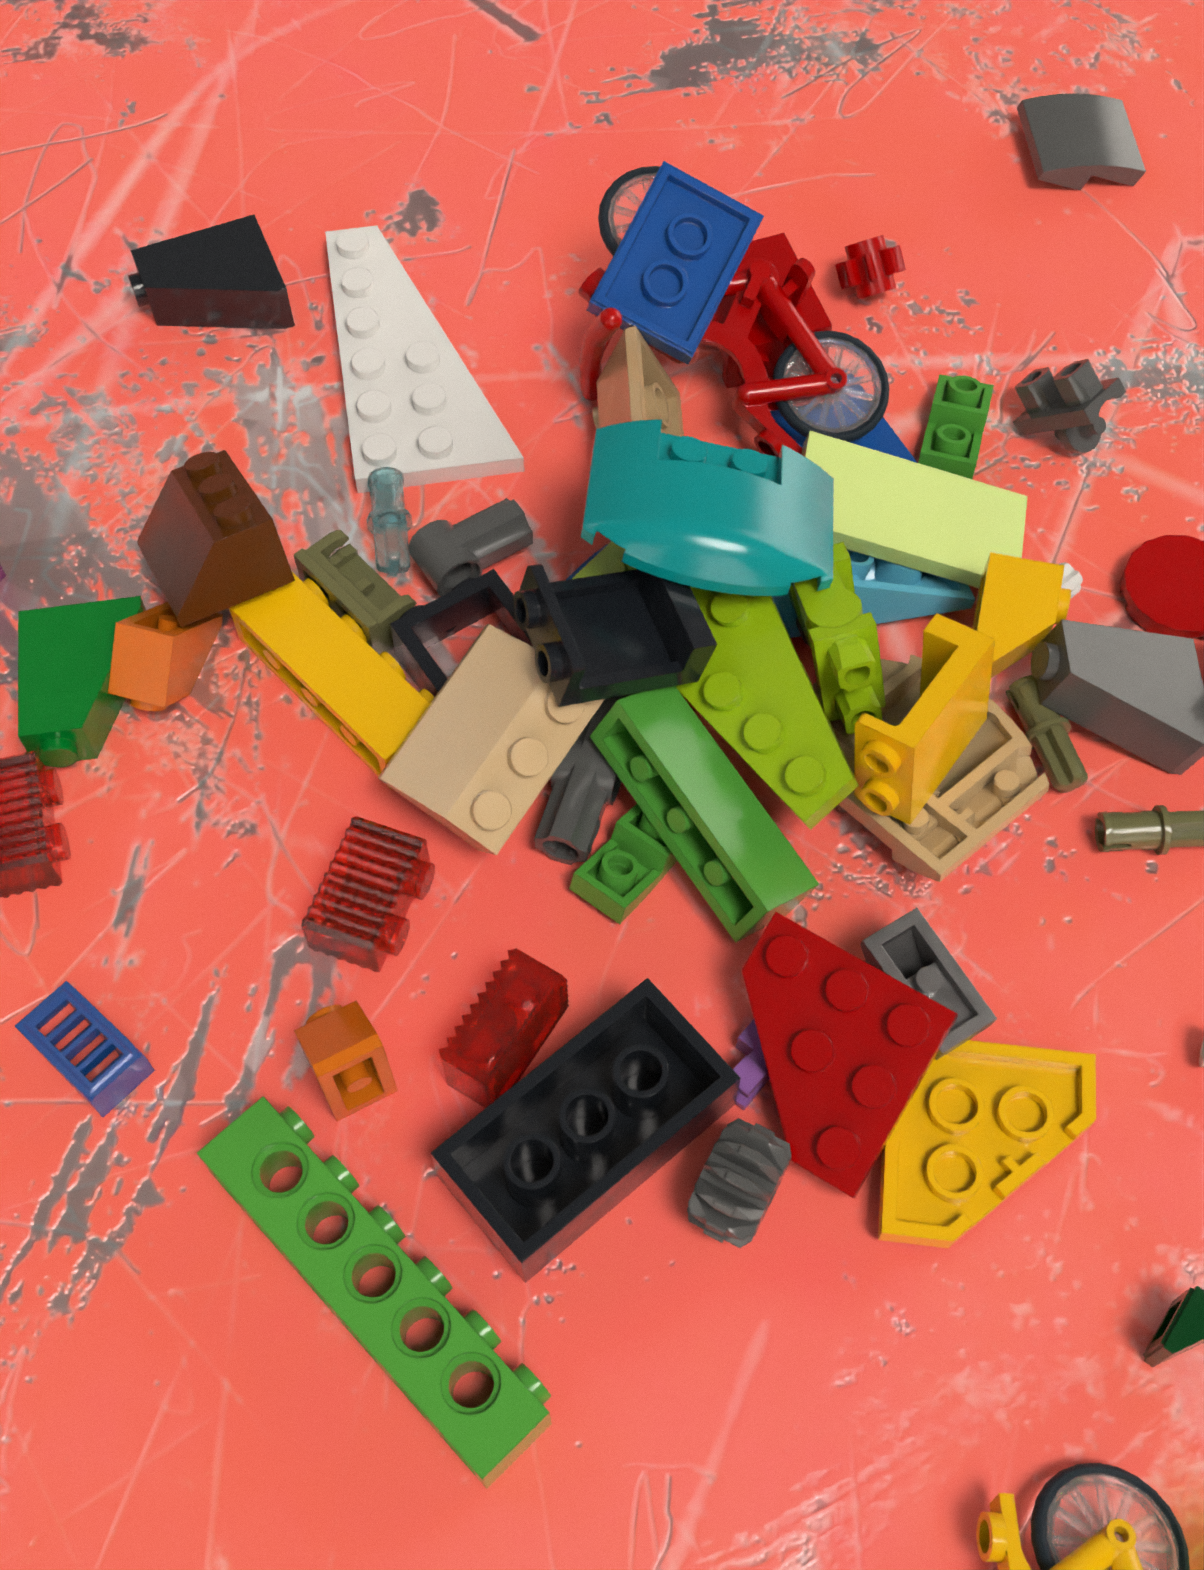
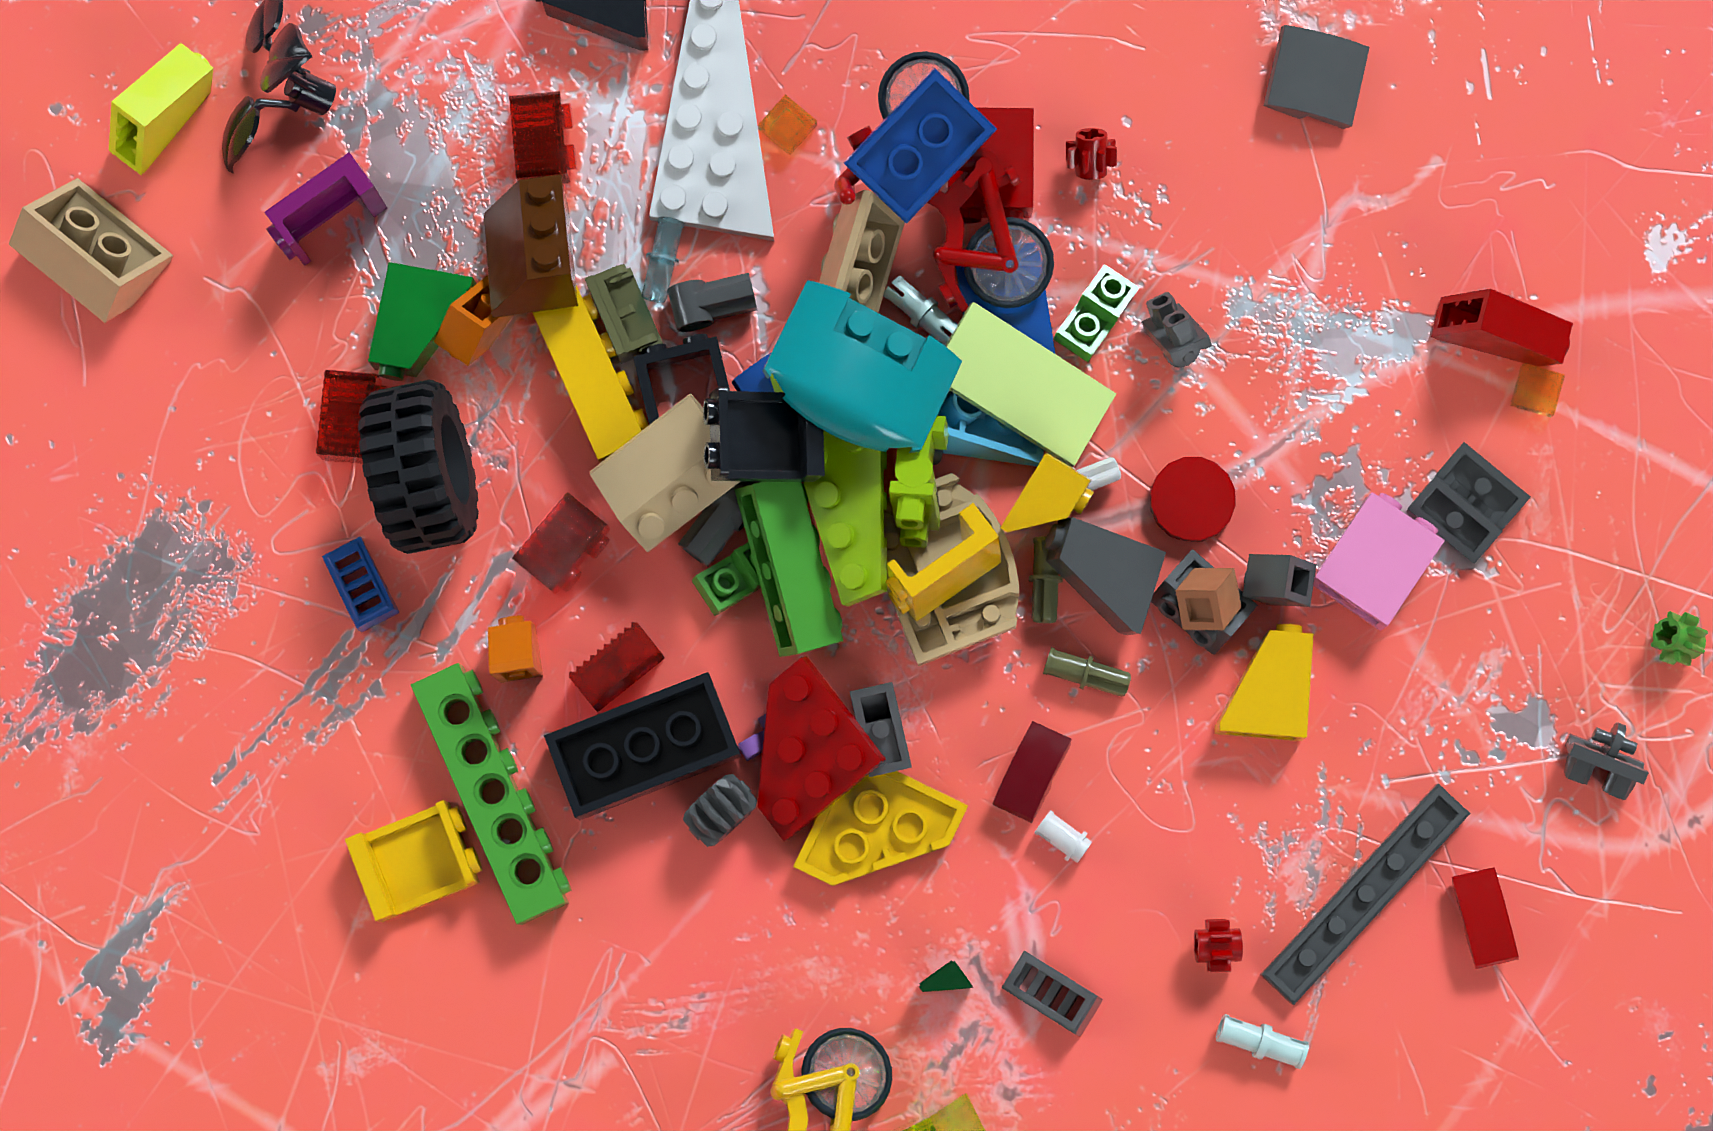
camera: 20 degrees right, 20 degrees up
none -> yellow panel [345,800,483,922]
none -> black tyre [358,379,479,554]
none -> clear red brick [509,91,577,184]
none -> clear yellow tile [758,94,817,156]
none -> dark red slope [993,721,1072,823]

